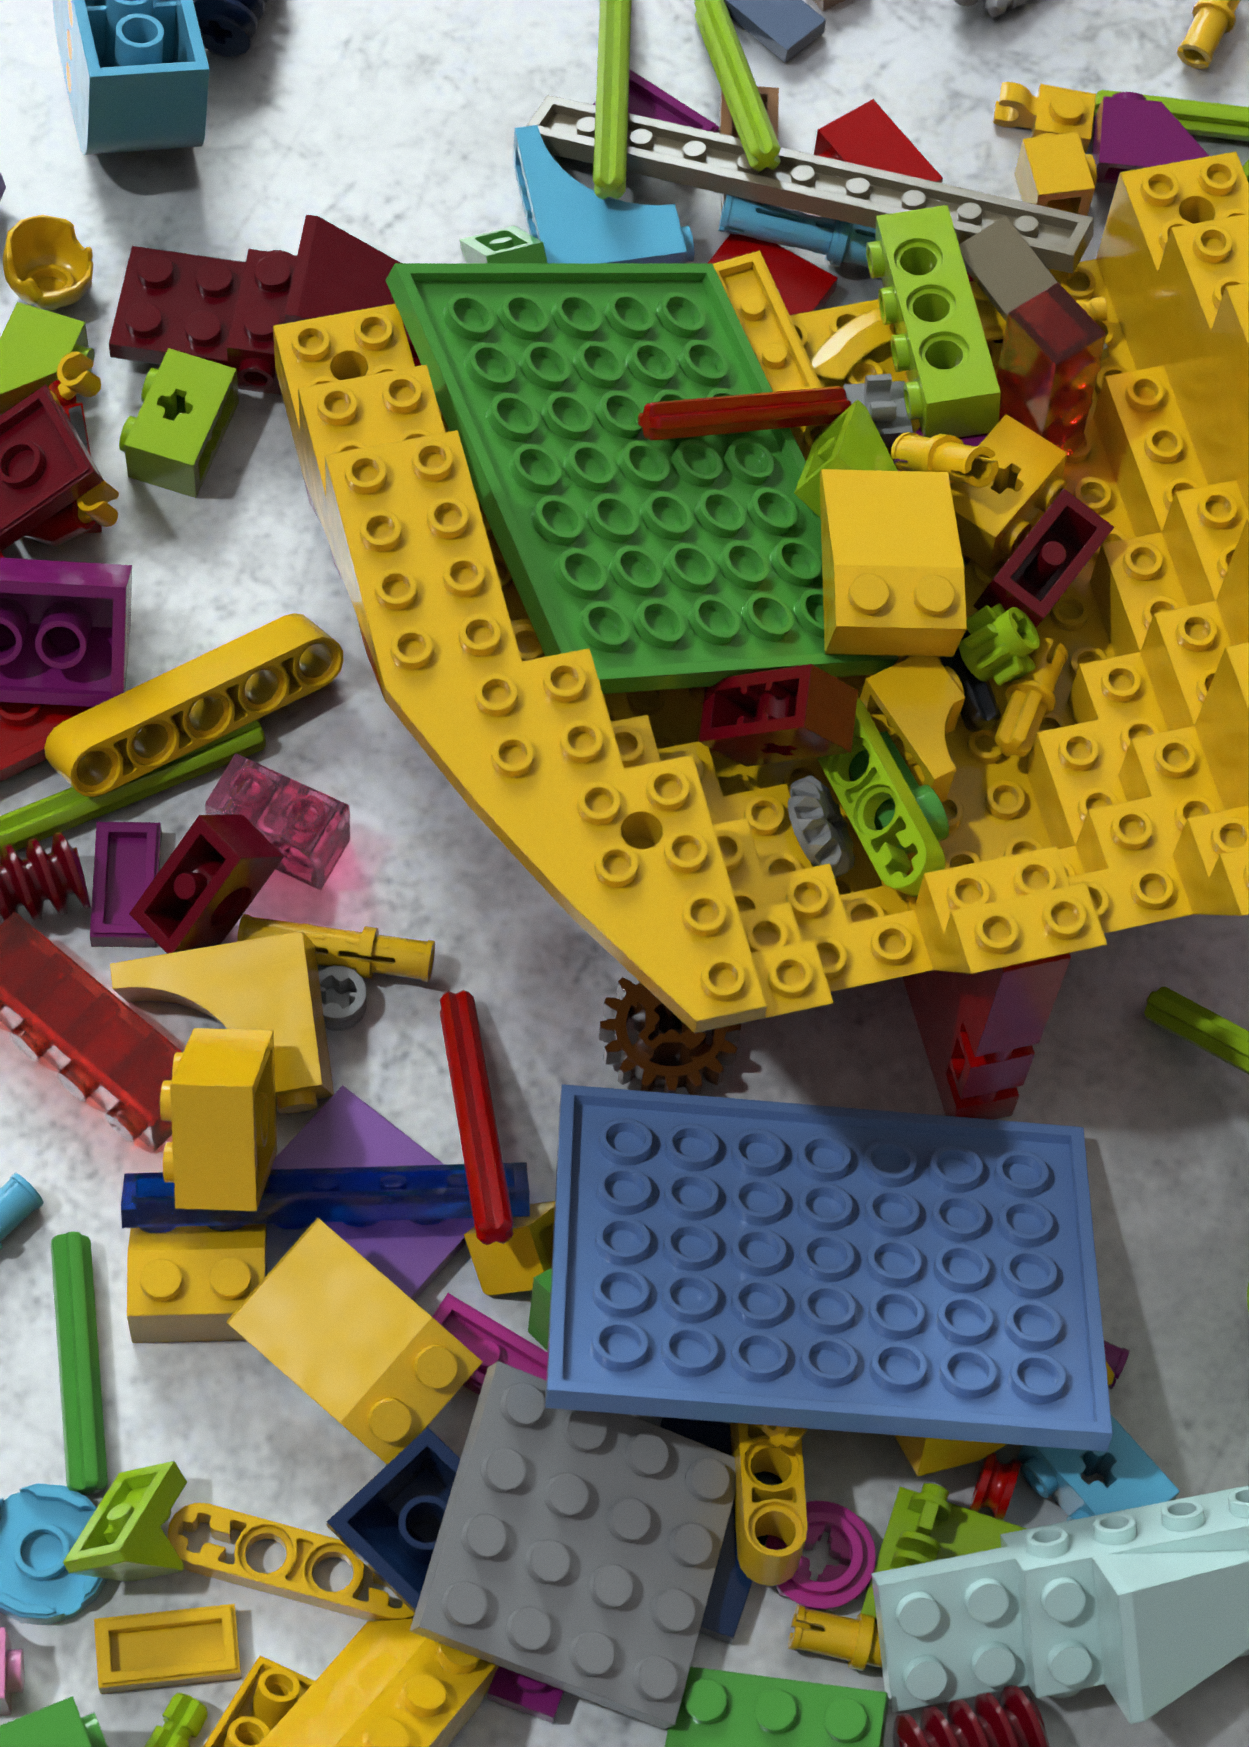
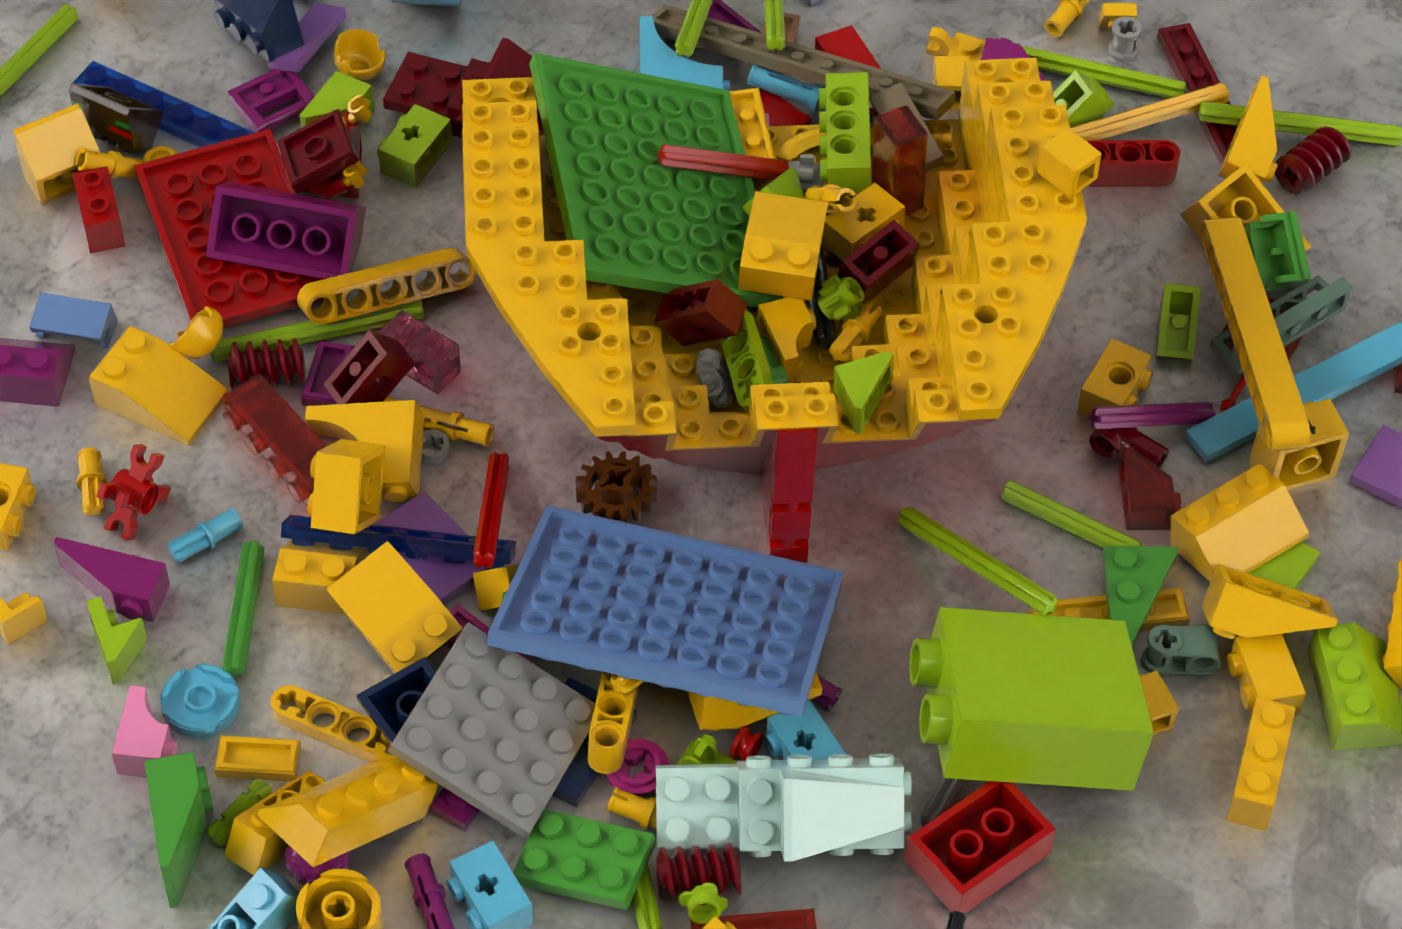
camera: 15 degrees right, 10 degrees down
lime slope [63,1461,187,1581] -> none
none -> lime slope [834,351,894,434]

